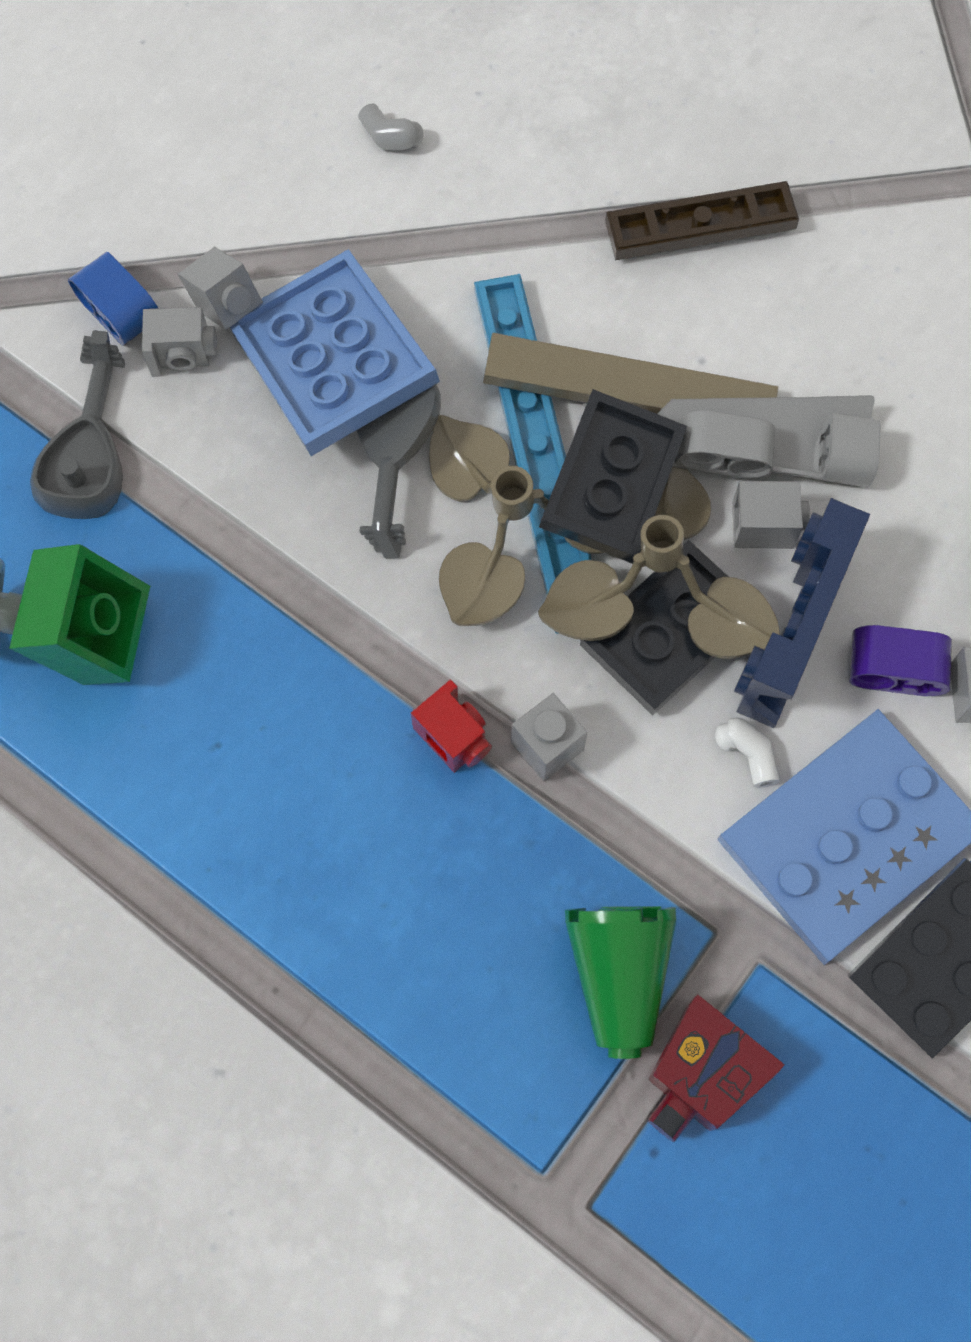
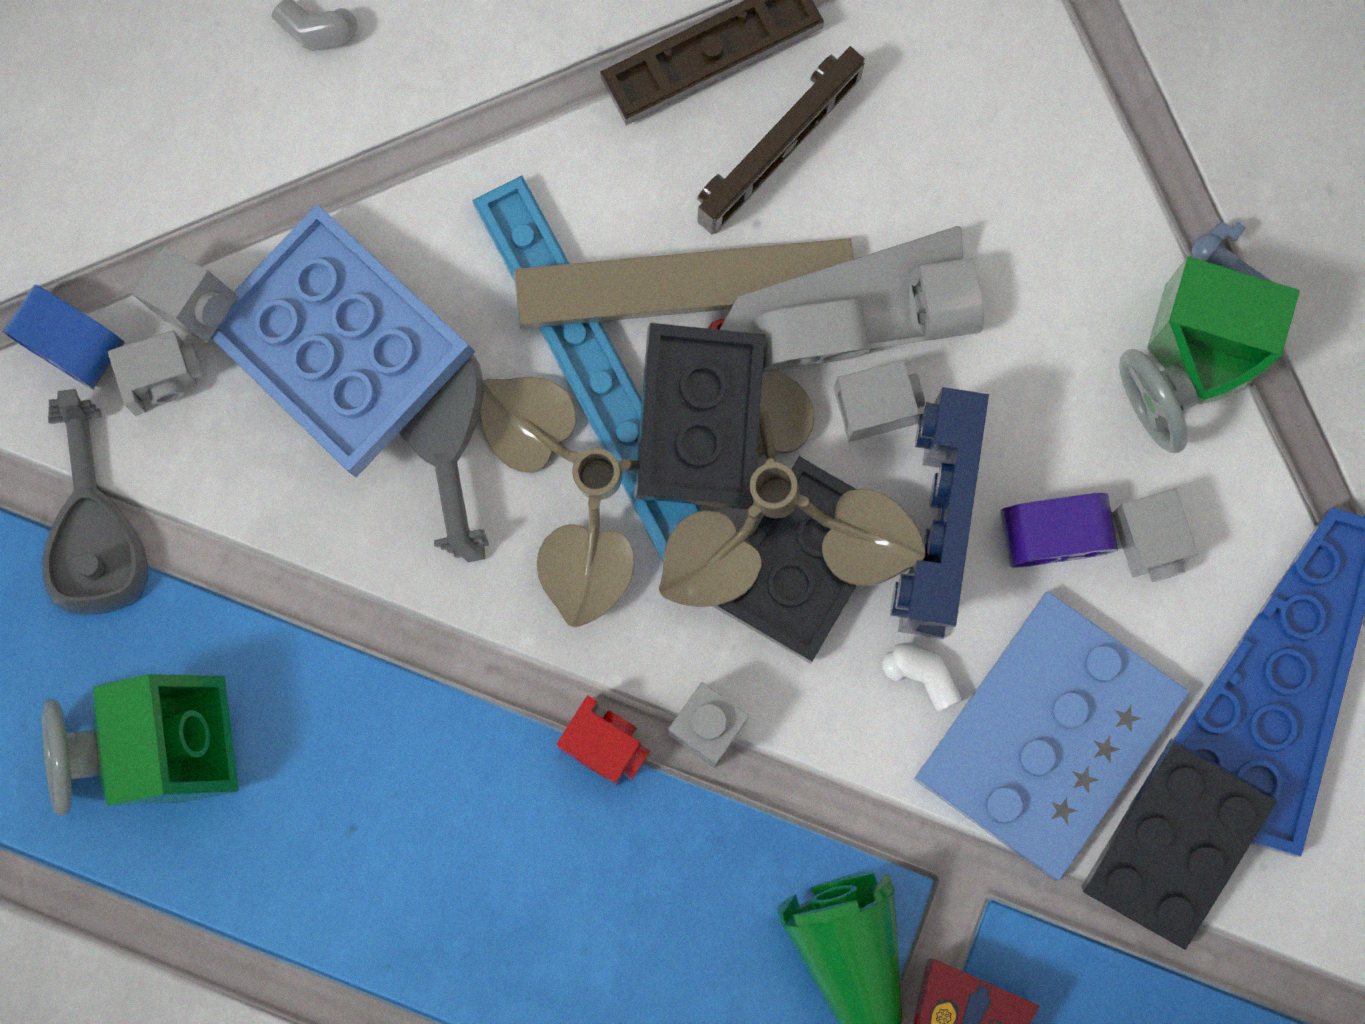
camera: 20 degrees left, 10 degrees up
none -> dark brown plate [697,46,865,235]

